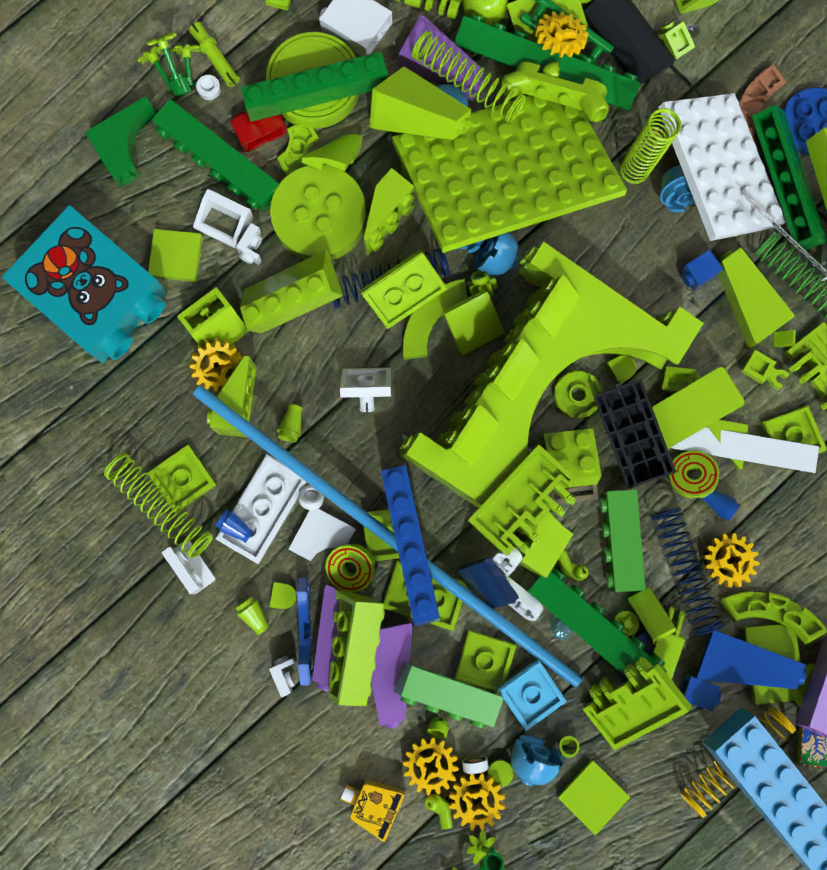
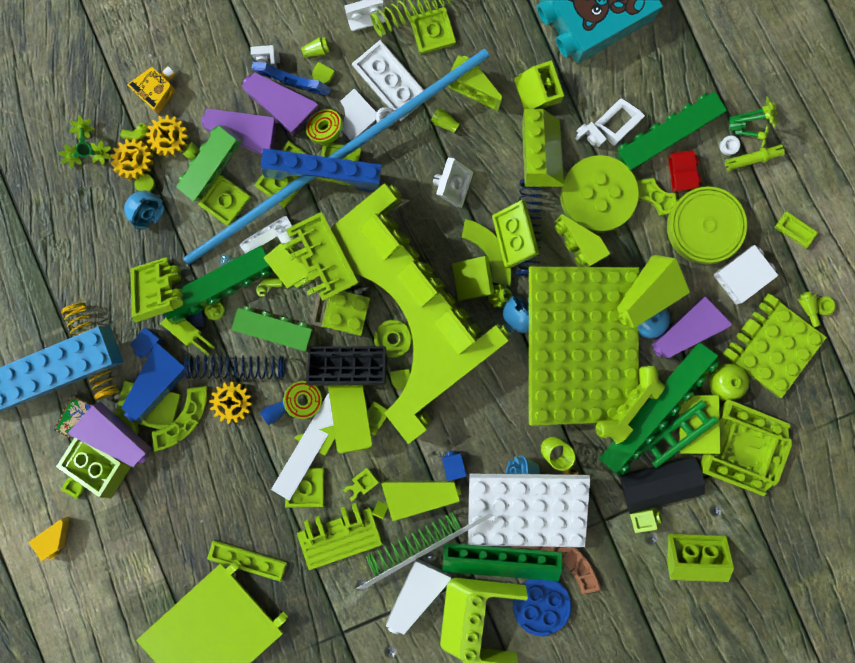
camera: 105 degrees right, 5 degrees up
green arch [85,96,156,187] -> none
lime tile [148,229,203,282] -> none
yellow gear [188,338,242,392] -> none
blue cone [215,509,254,543] -> none
green brick [241,51,388,122] -> none
lime slope [301,134,363,171] -> none
lime wedge [328,590,385,706] -> none
lime piece [412,31,526,123] -> none
dark blue tile [456,556,519,608] -> none
white tile [462,756,489,774] -> none
medium azure tile [496,659,567,731] -> none
yellow gear [535,11,589,58] -> none
lime hinge [542,62,560,78] -> none
lime tile [557,759,631,836] -> none
lime hinge [558,736,580,758] -> none
lime tile [628,587,676,643] -> none

